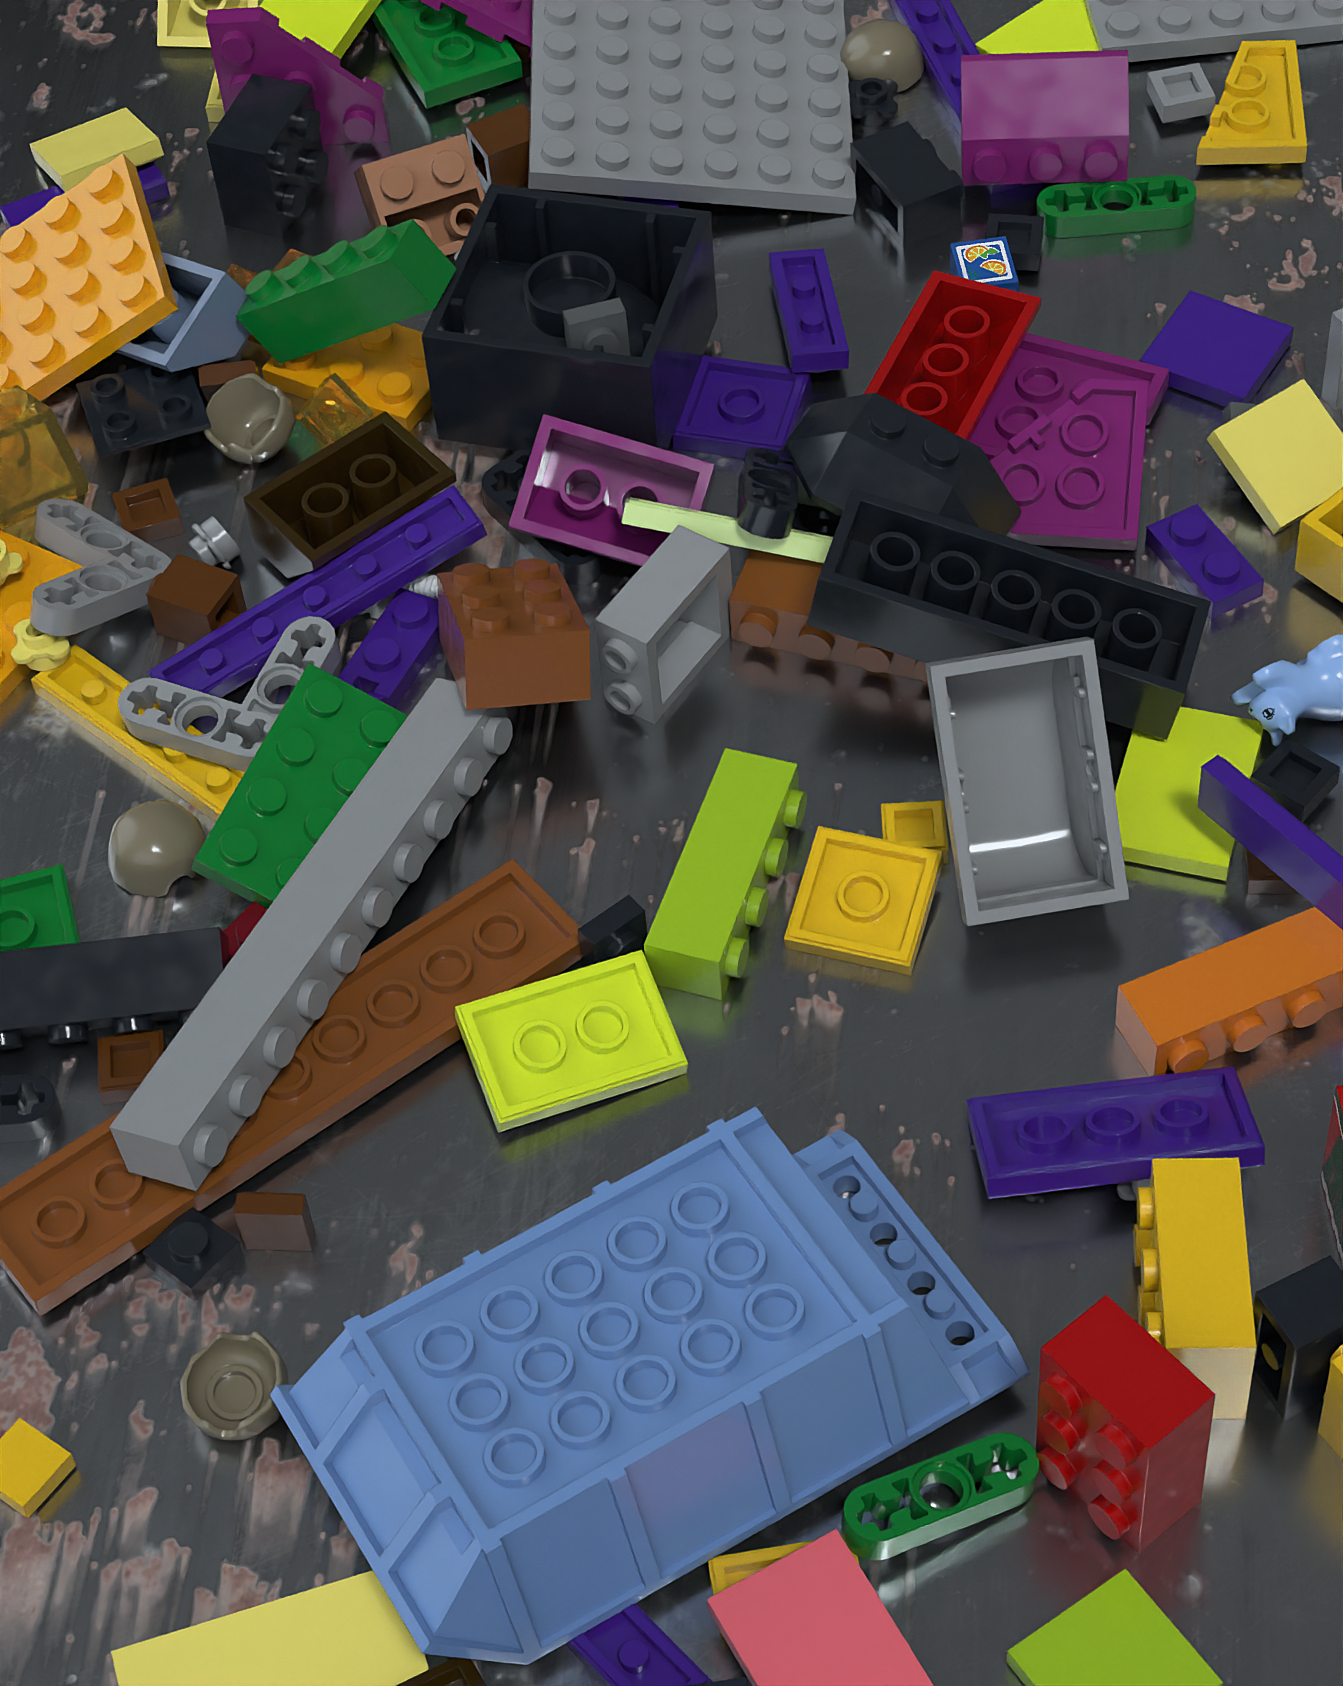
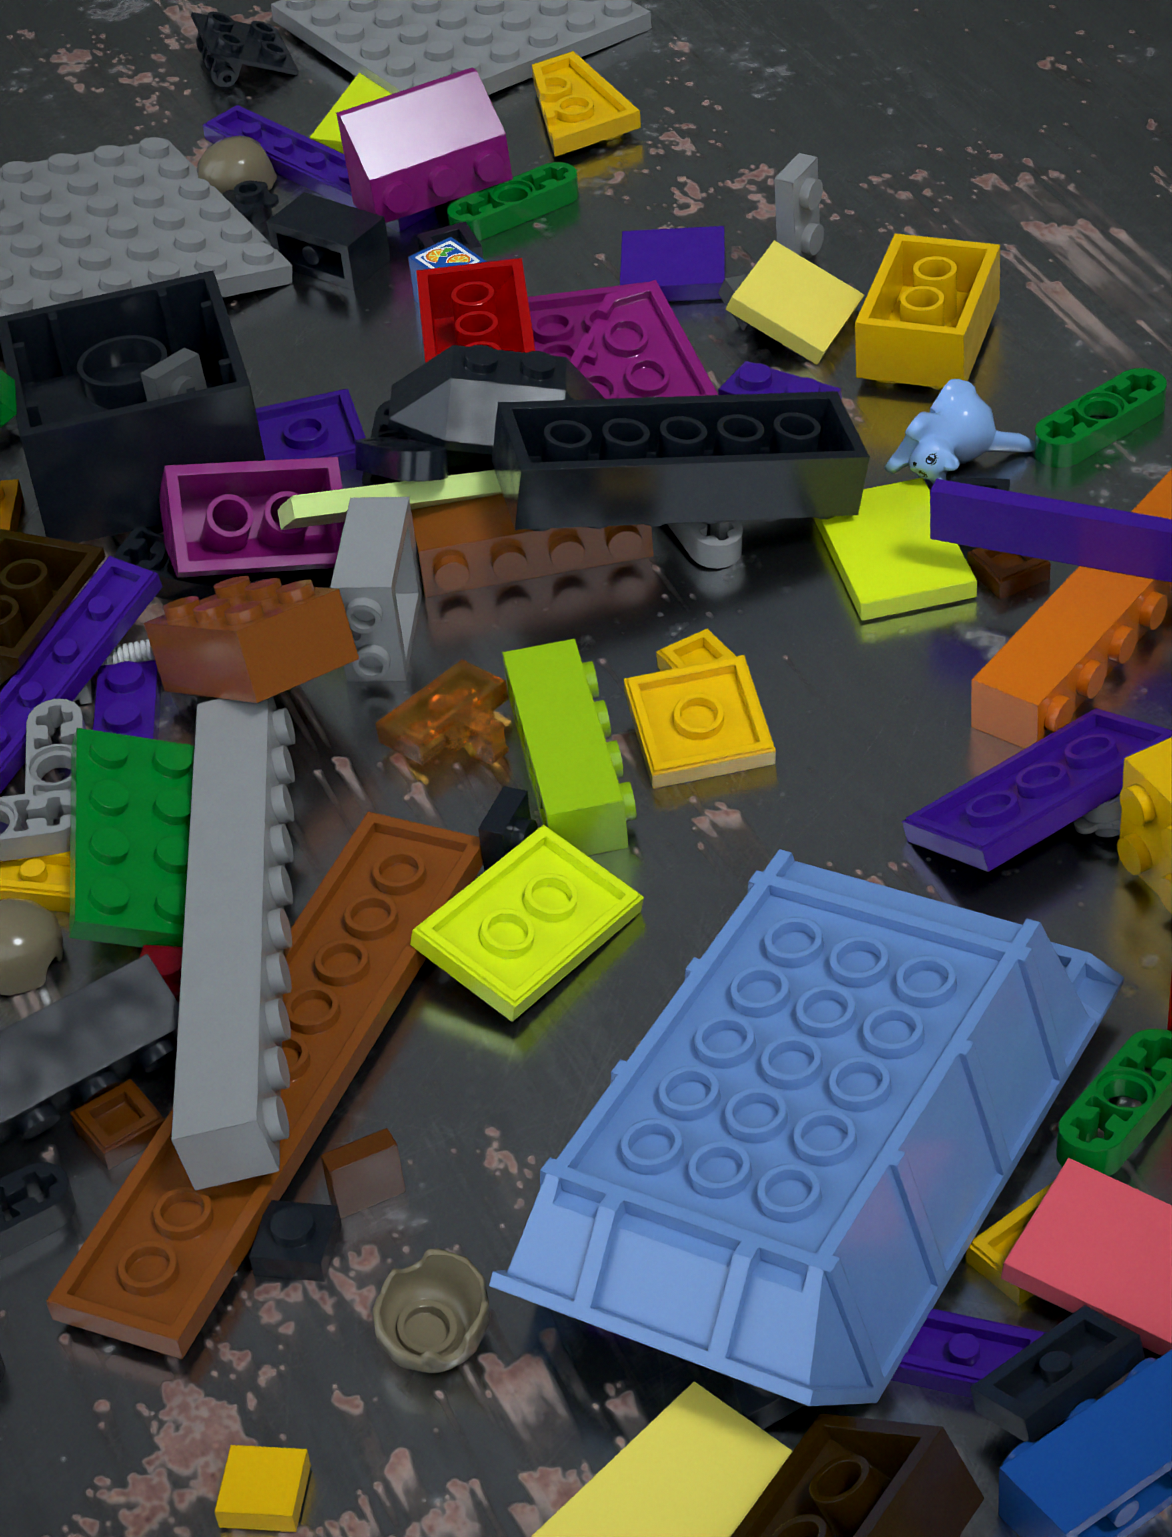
camera: 30 degrees left, 10 degrees down
dark purple plate [768,248,849,373] -> none
light grey container [925,637,1129,926] -> none
light grey plate [1147,63,1216,123] -> none
none -> clear orange hinge [375,659,509,765]

